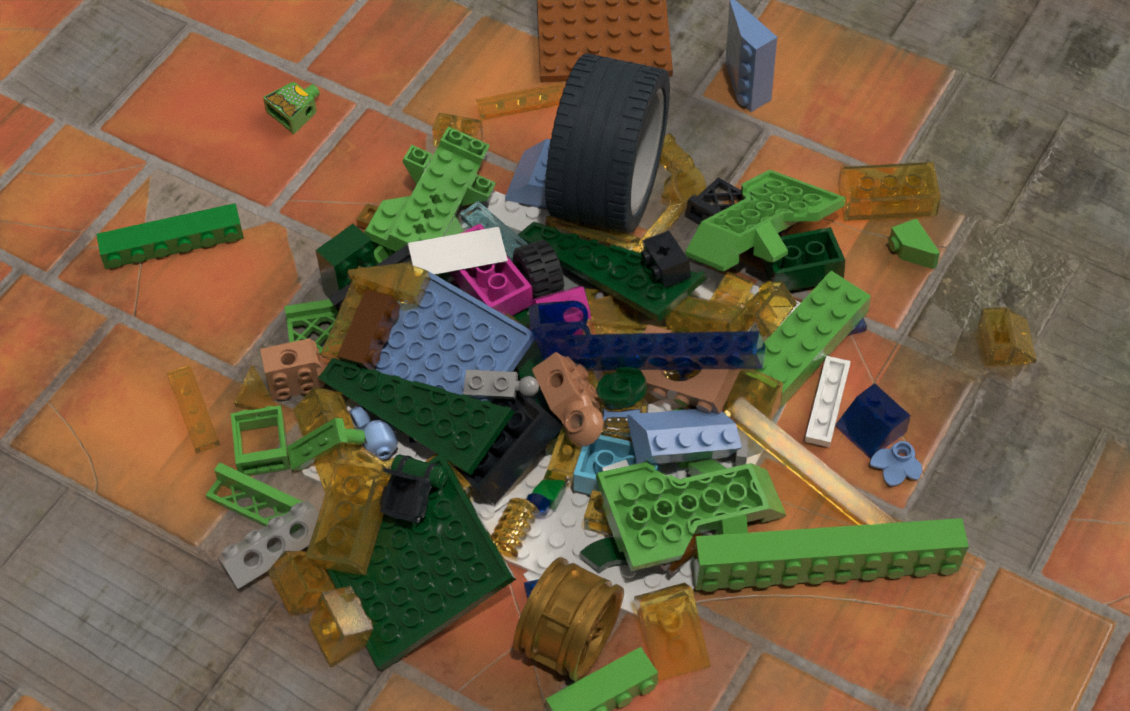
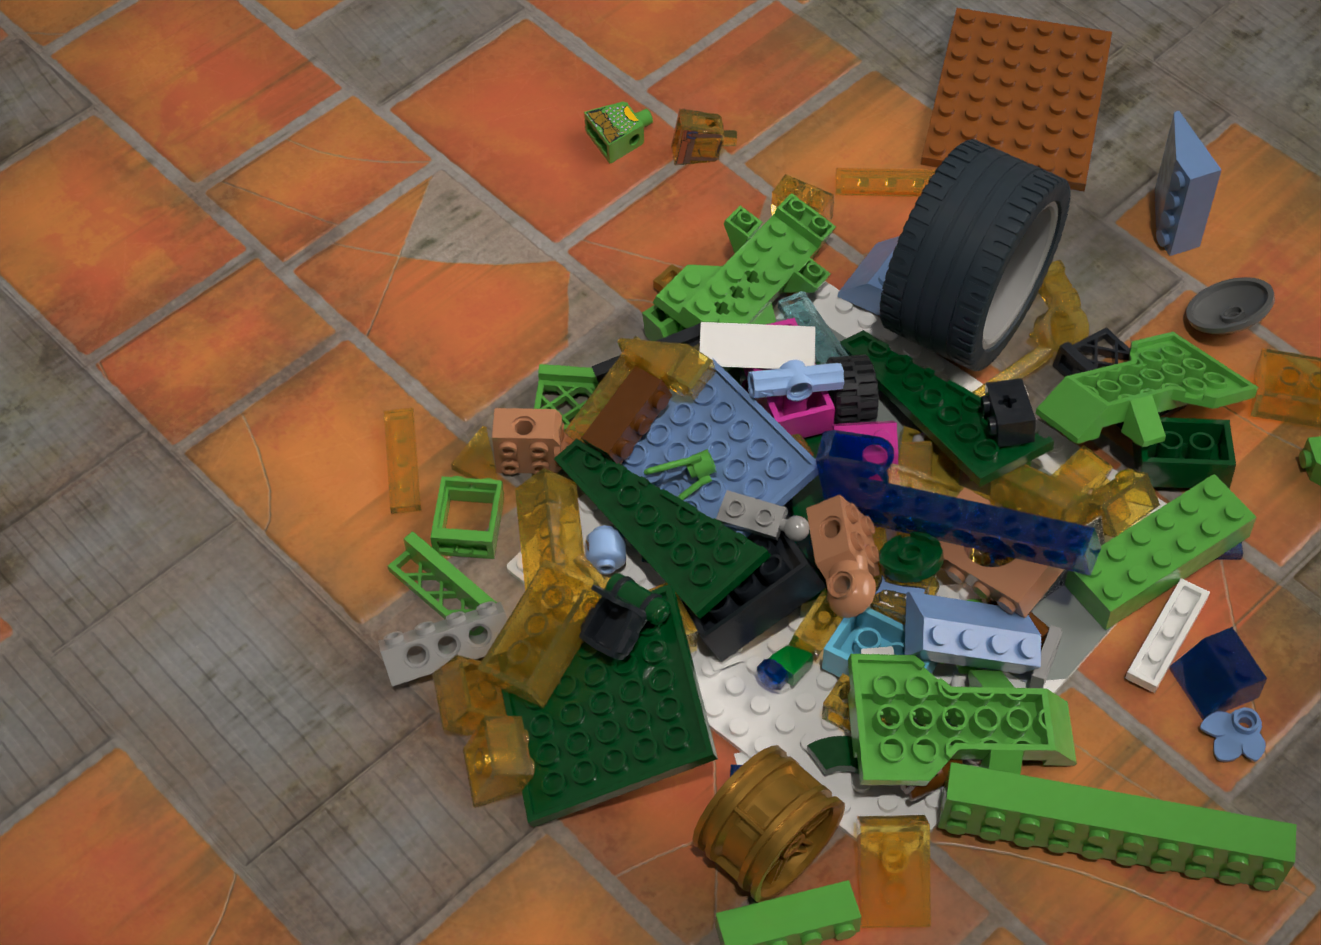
camera: 15 degrees right, 0 degrees up
green brick [96,203,244,269] -> none
bright green piece [287,418,365,471] -> none
dark green brick [315,223,376,298] -> none
light blue tile [349,406,370,430] -> none
clear yellow piece [491,498,539,558] -> none
clear yellow tile [545,215,640,249] -> none
clear yellow slope [723,365,783,432] -> none
clear yellow tile [725,397,898,525] -> none
none -> bright green plant [644,449,717,500]
none -> clear yellow torso [671,109,737,165]
none -> light blue piece [747,360,844,401]
none -> dark grey dish [1186,277,1275,335]

